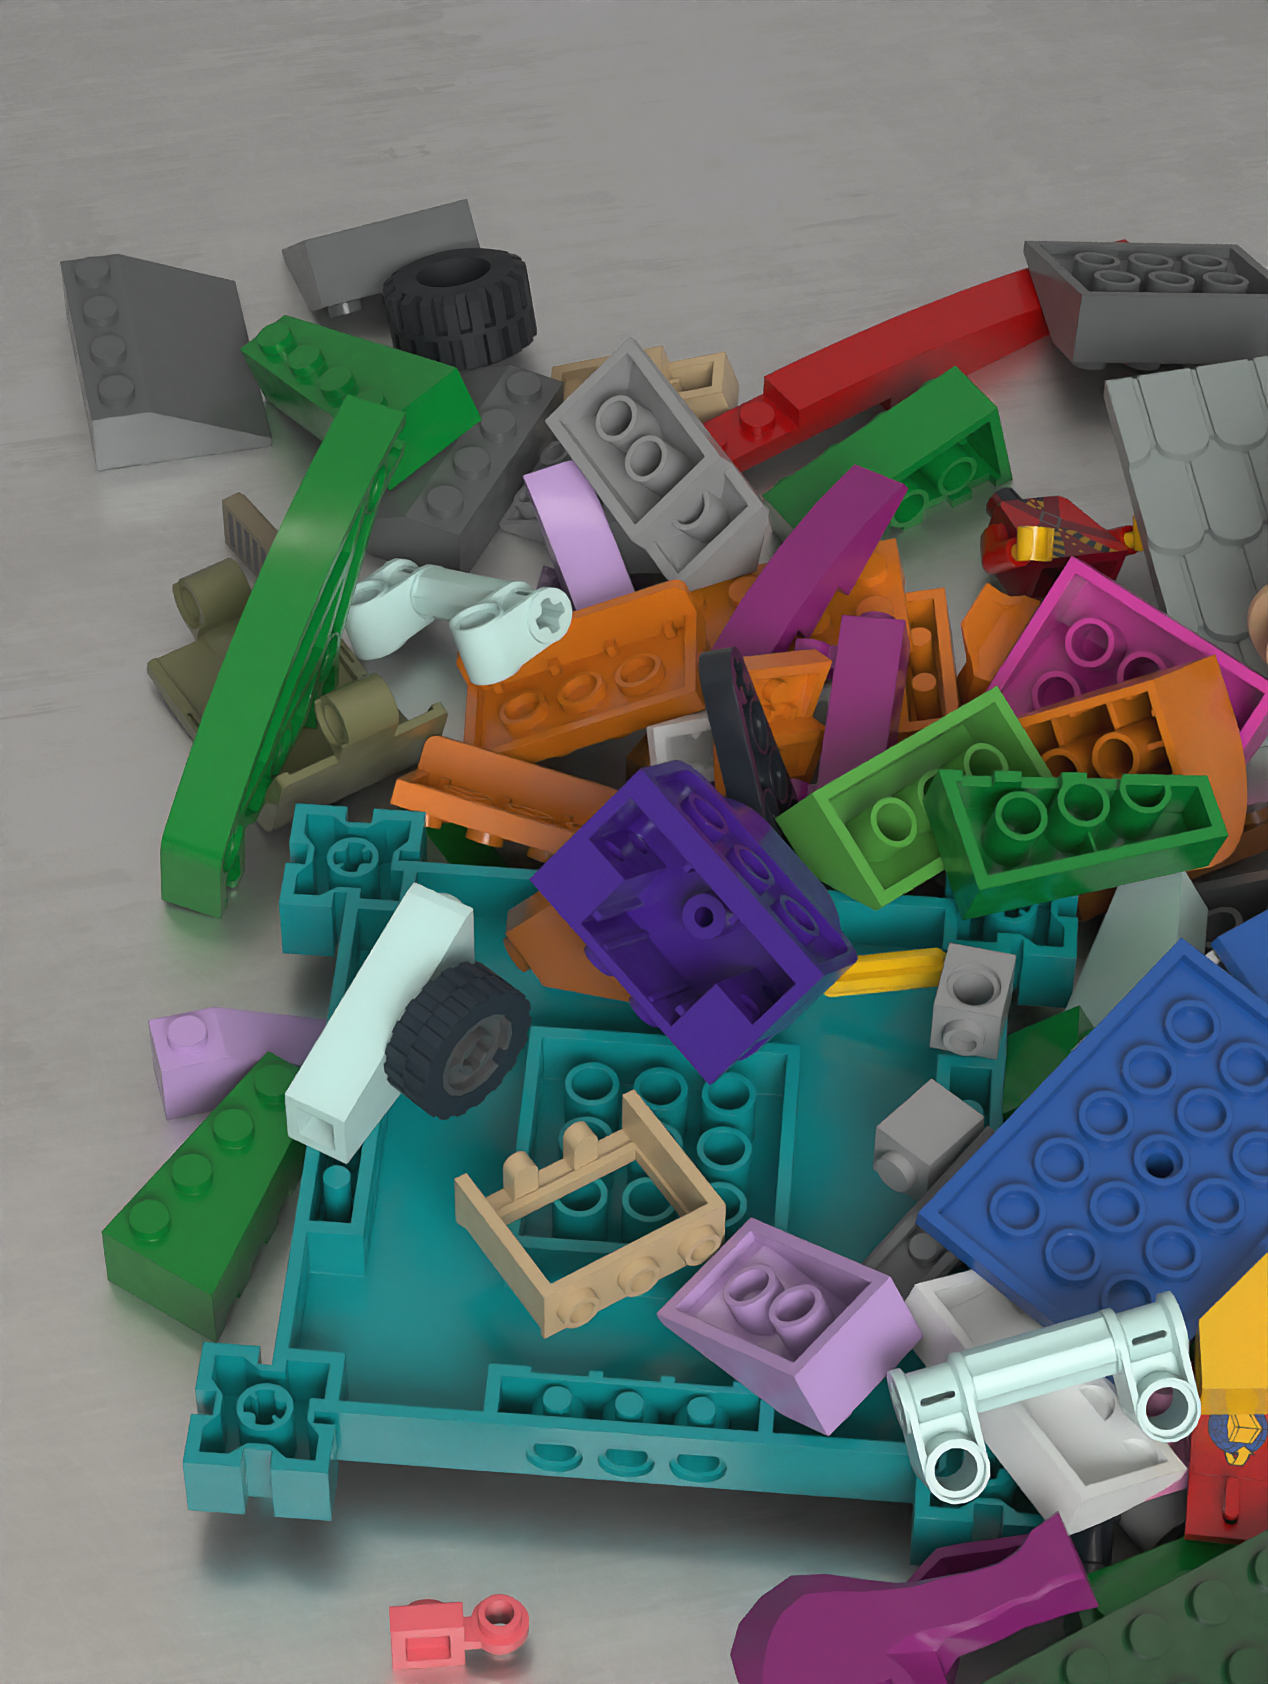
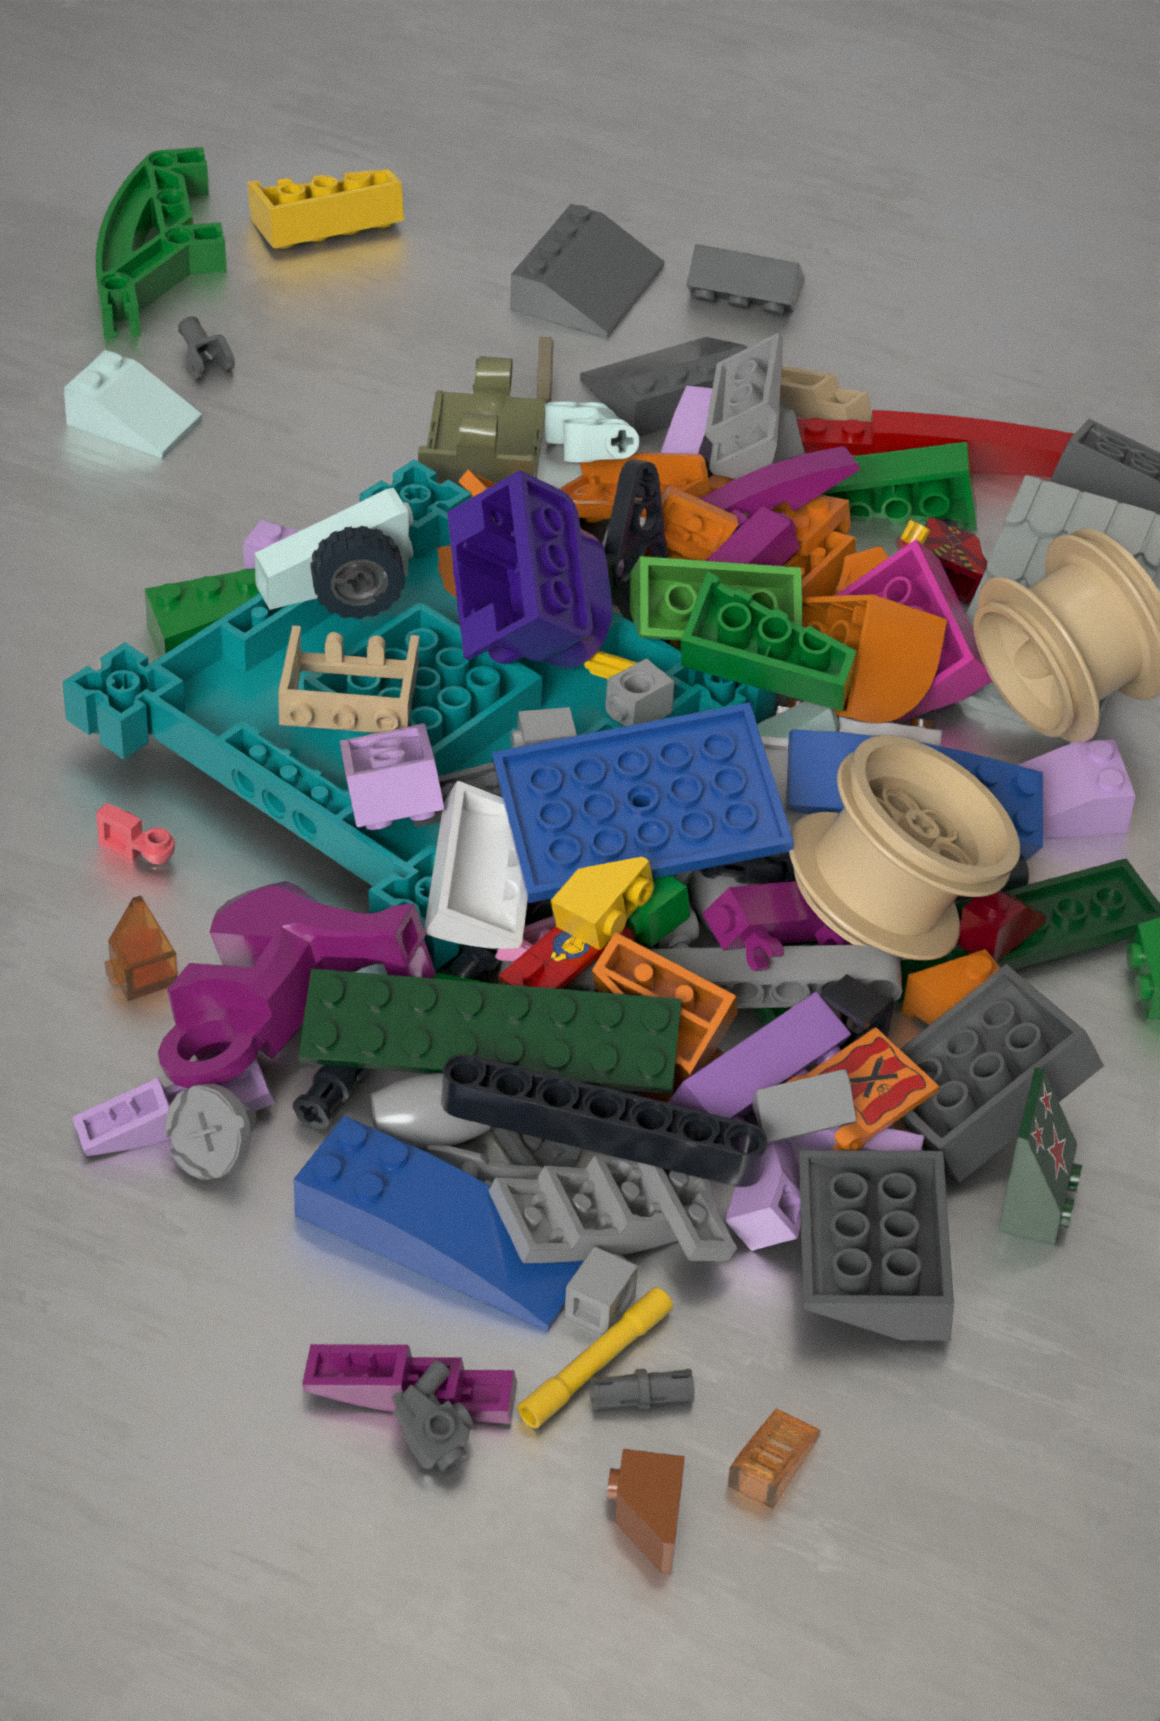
camera: 35 degrees right, 5 degrees down
green piece [160,394,406,919] -> none
green wedge [240,315,482,491] -> none
black tyre [382,248,537,371] -> none
light aqua piece [887,1291,1201,1504] -> none

